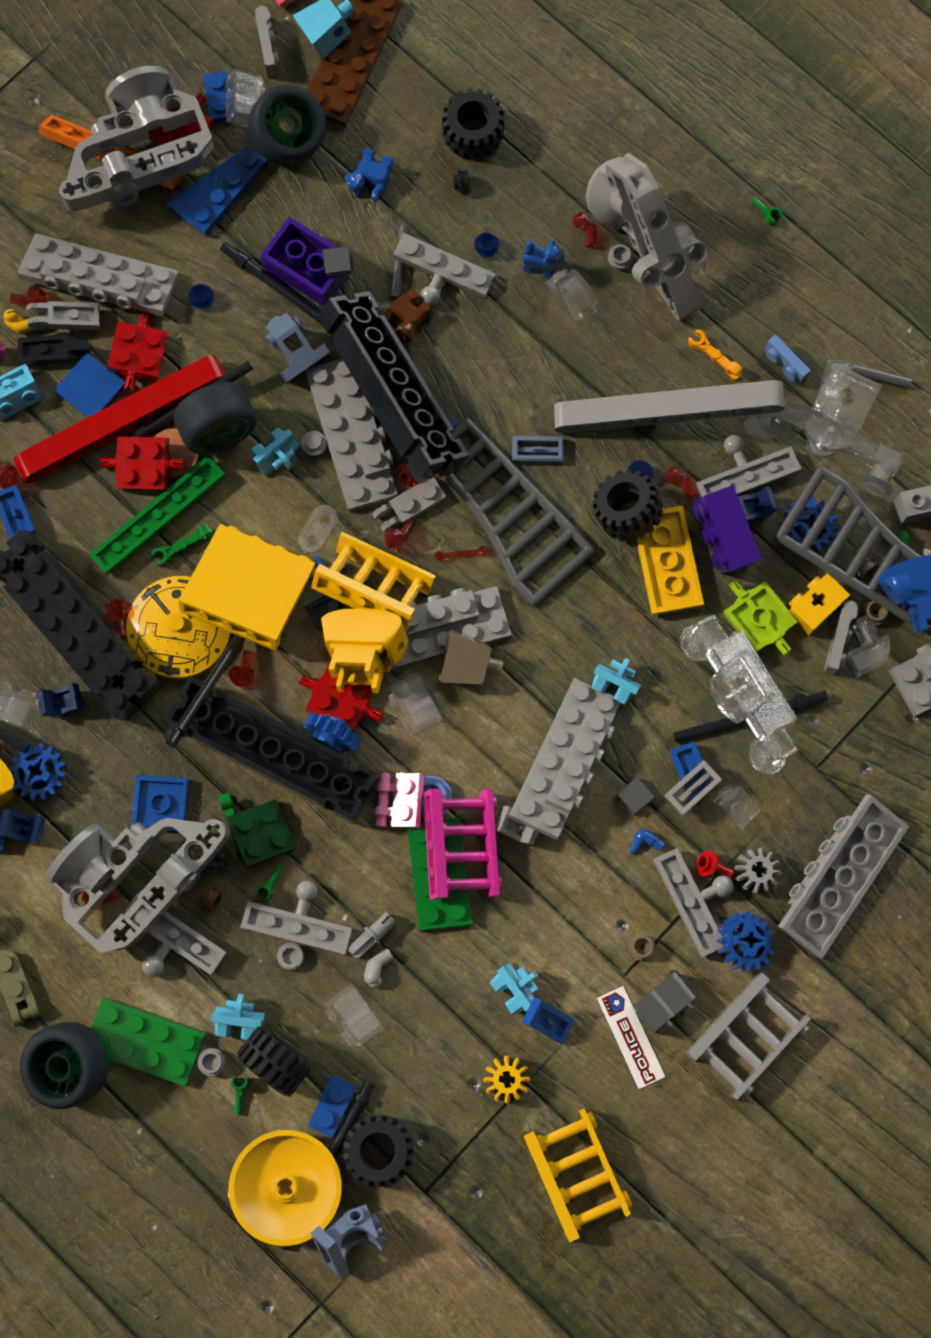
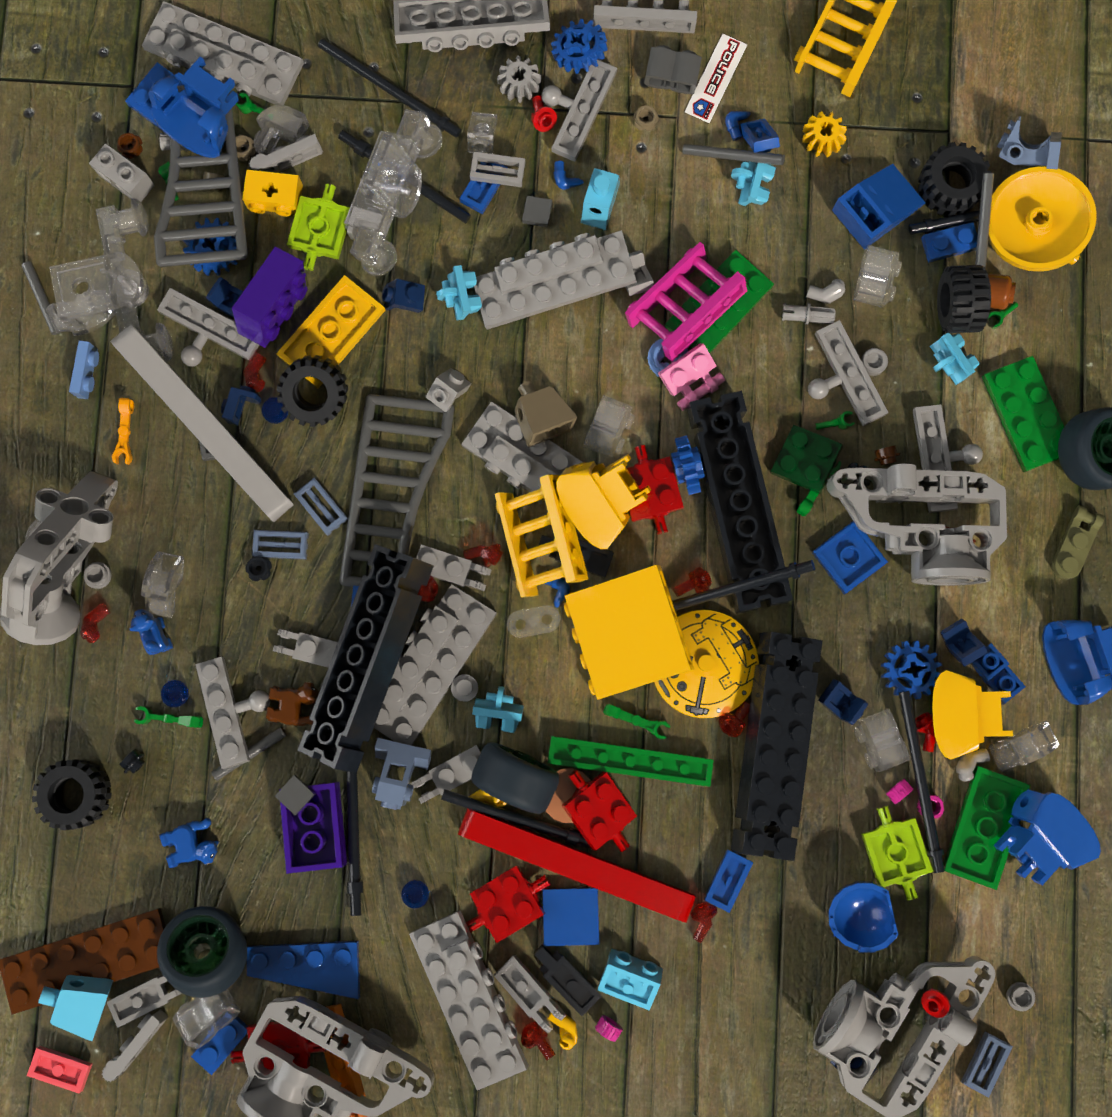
camera: 130 degrees left, 5 degrees up
light grey plate [198,1048,226,1076] -> none
clear red hinge [434,545,488,561] -> none
none -> light grey hinge [107,967,183,1028]
none -> green piece [134,706,204,728]
none -> dark blue bracket [221,386,262,425]
none -> green hand [236,93,273,119]
none -> black plate [245,556,272,582]
none -> sand blue tile [252,530,309,560]
none -> light grey hinge [273,629,338,668]
none -> black bar [318,38,462,138]
none -> dark blue bracket [382,279,425,313]
none -> light grey hinge [410,745,481,804]
none -> light grey bracket [426,368,472,412]
none -> medium azure torso [581,168,620,230]
none -> dark grey bar [682,144,785,166]
none -> blue animal [725,111,751,141]
none -> blue slope [832,164,925,250]
none -> dark grey bar [975,173,994,270]
none -> dark orange head [988,274,1016,310]

